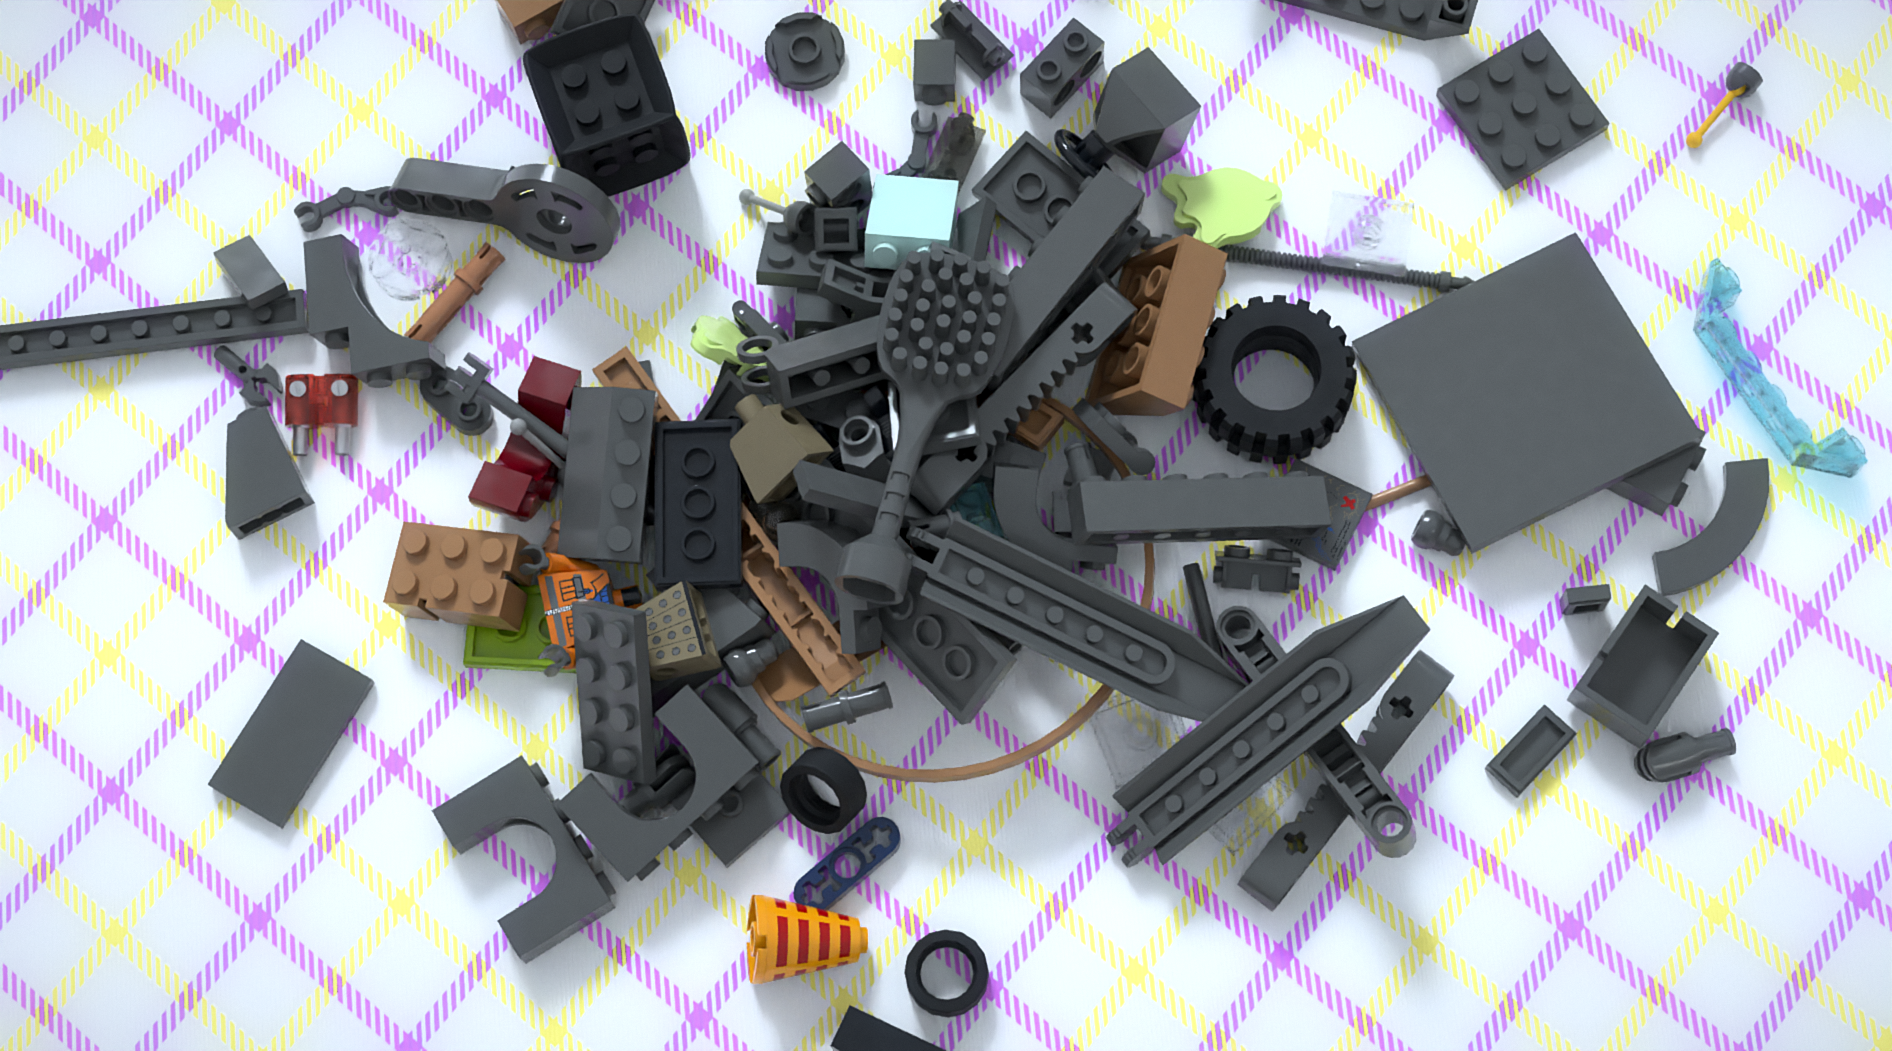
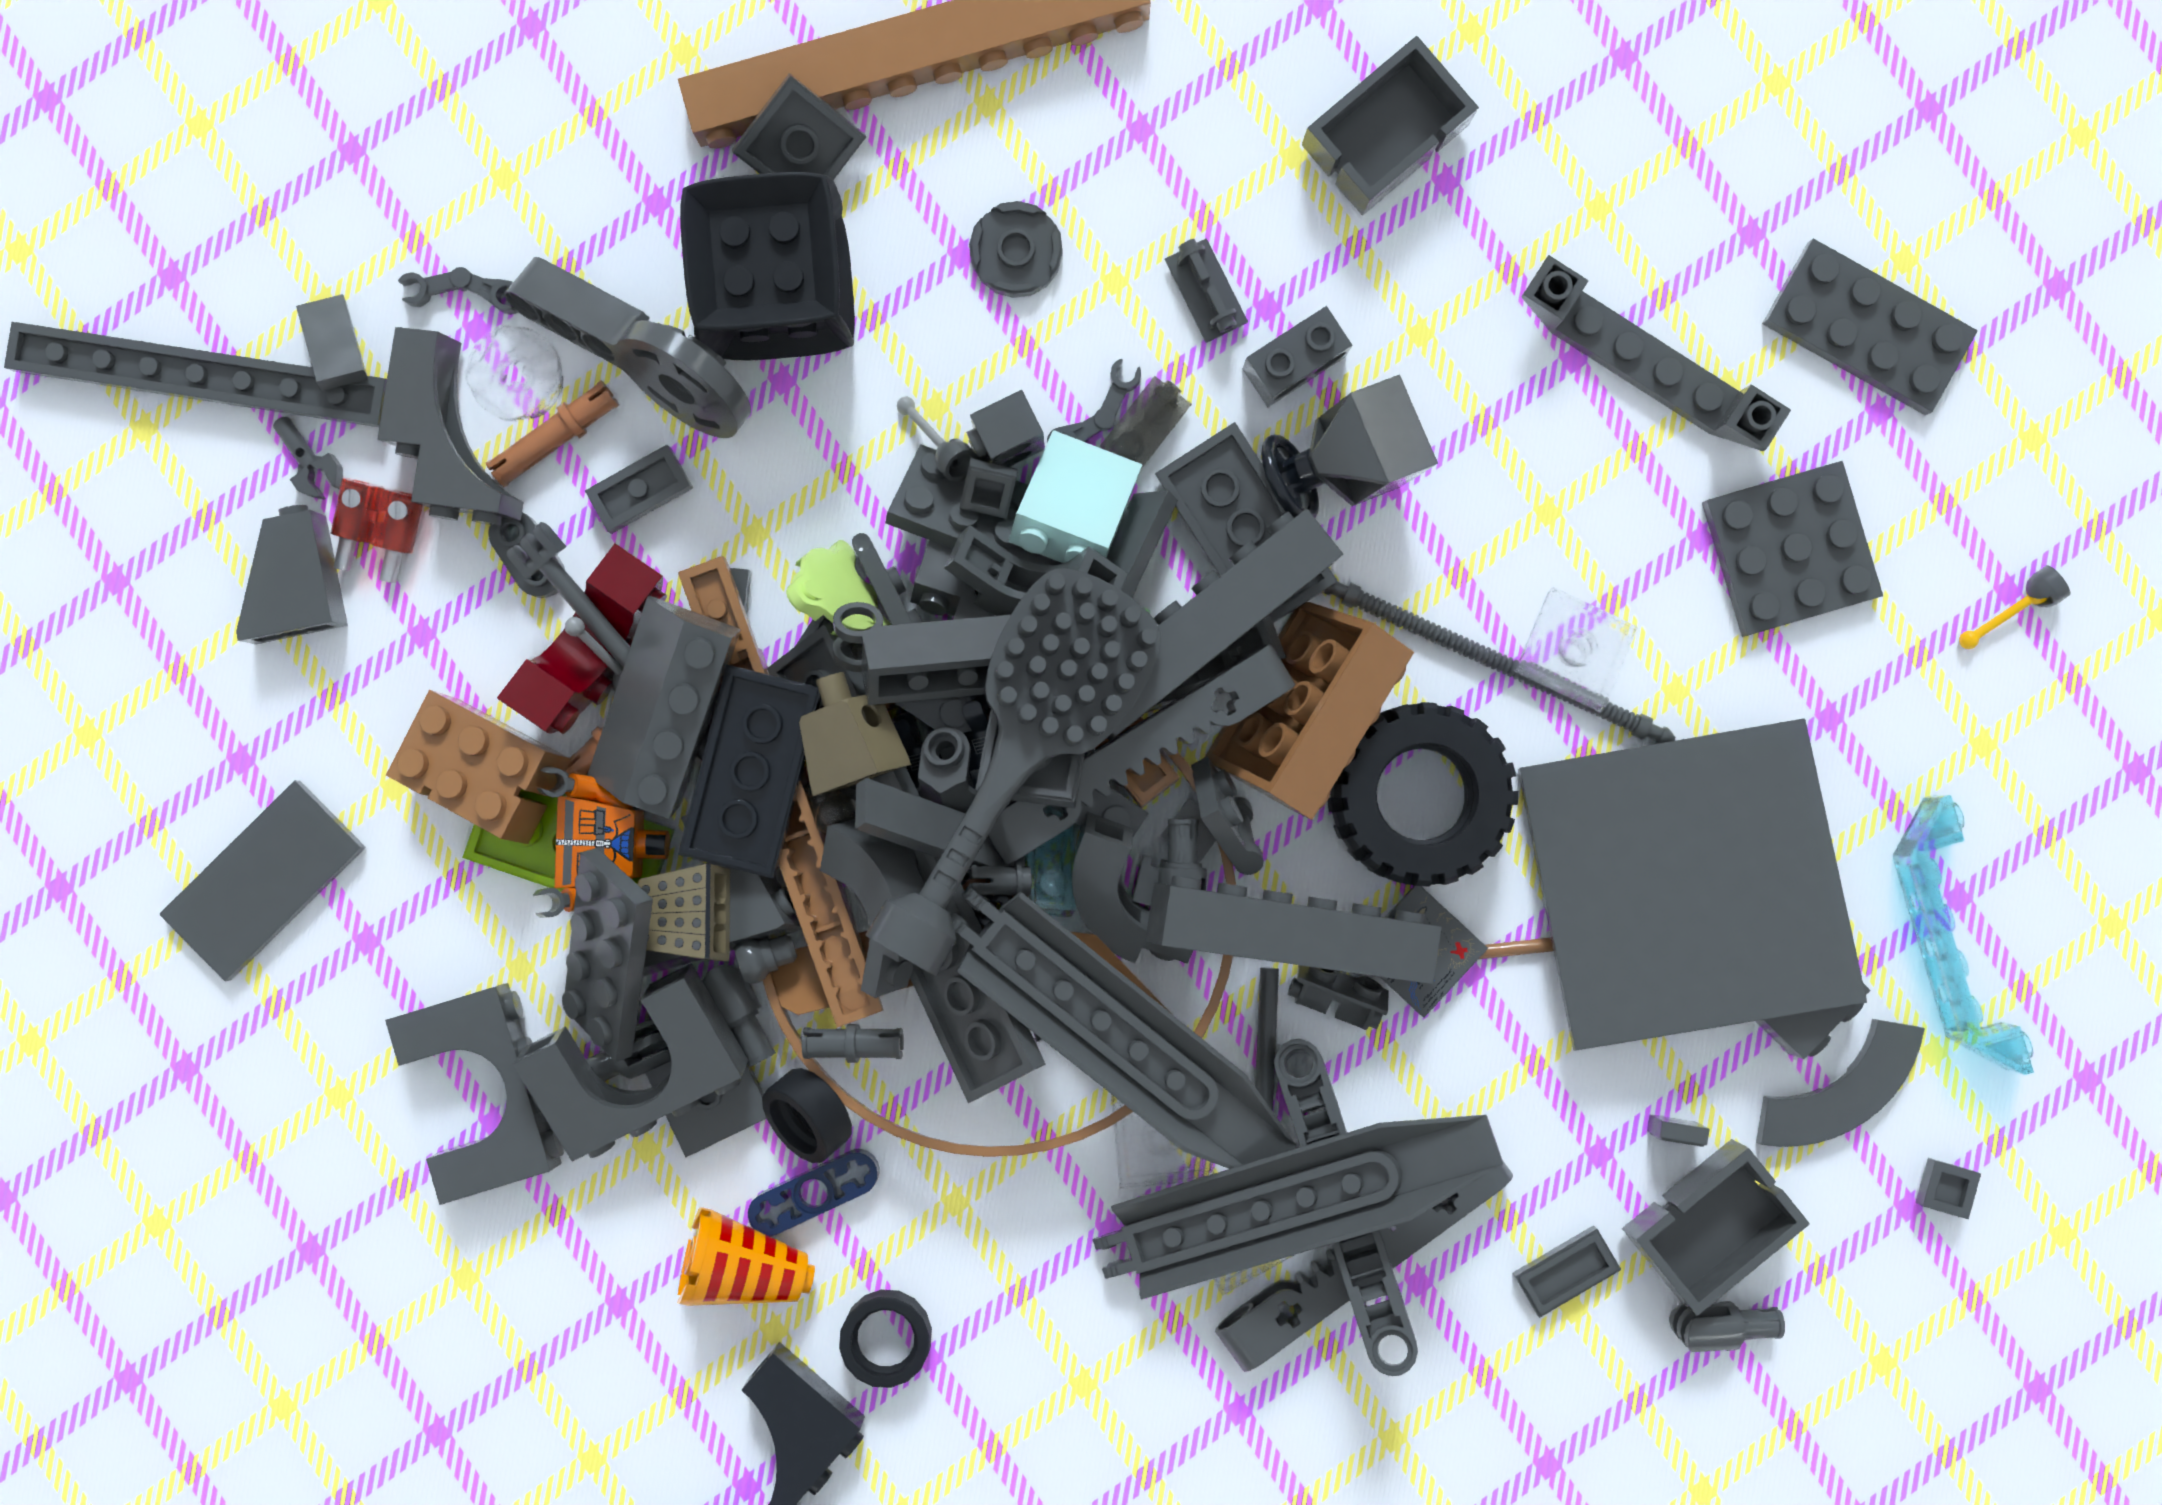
camera: 10 degrees right, 15 degrees up
dark grey brick [913,39,956,106] -> none
yellowish green tile [1161,167,1282,249] -> none
dark grey piece [1411,510,1465,556] -> none
none -> dark grey plate [585,444,693,534]
none -> dark grey plate [1915,1157,1981,1220]

